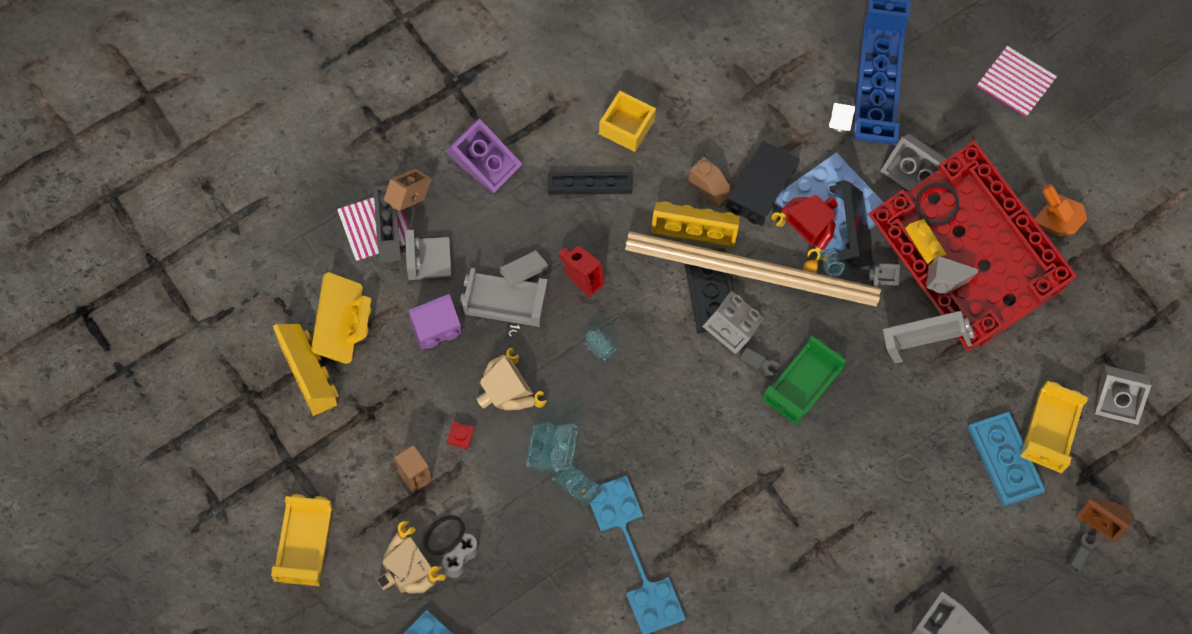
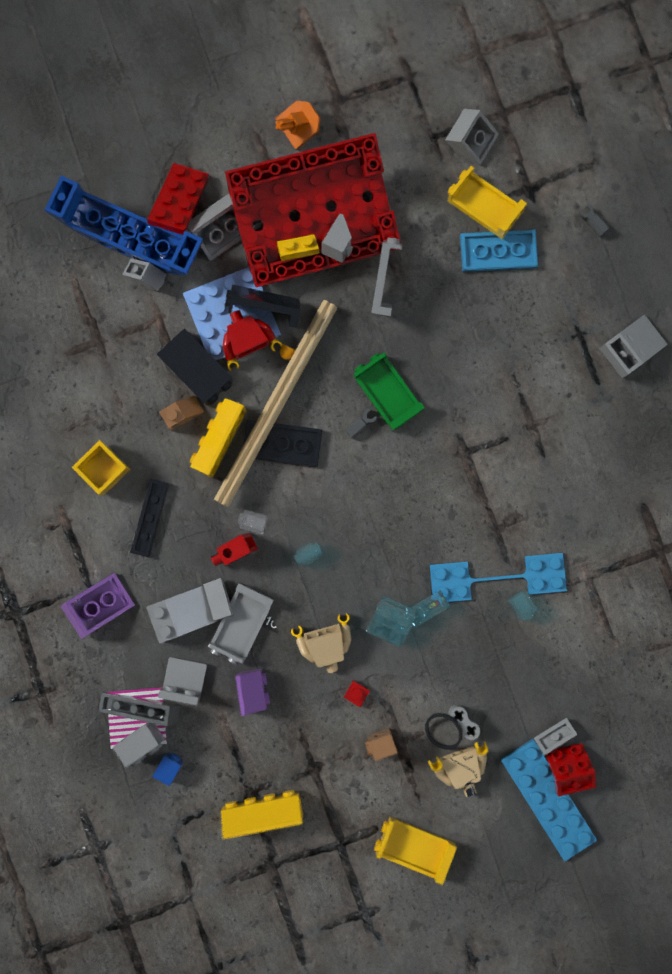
camera: 75 degrees left, 20 degrees up
yellow bracket [311,272,371,364] -> none
medium nougat brick [384,168,432,211] -> none
light grey bracket [702,291,764,354] -> none
clear light blue brick [821,248,845,277] -> none
dark grey bracket [869,262,900,287] -> none
black piece [915,183,959,225] -> none
sticker [976,46,1057,117] -> none
dark orange slope [1076,499,1135,543] -> none
none -> light grey piece [112,722,165,768]
none -> light grey slope [146,586,217,644]
none -> red plate [147,163,209,235]
none -> blue brick [153,752,183,786]
none -> clear brick [238,510,268,535]
none -> clear light blue brick [506,590,538,621]

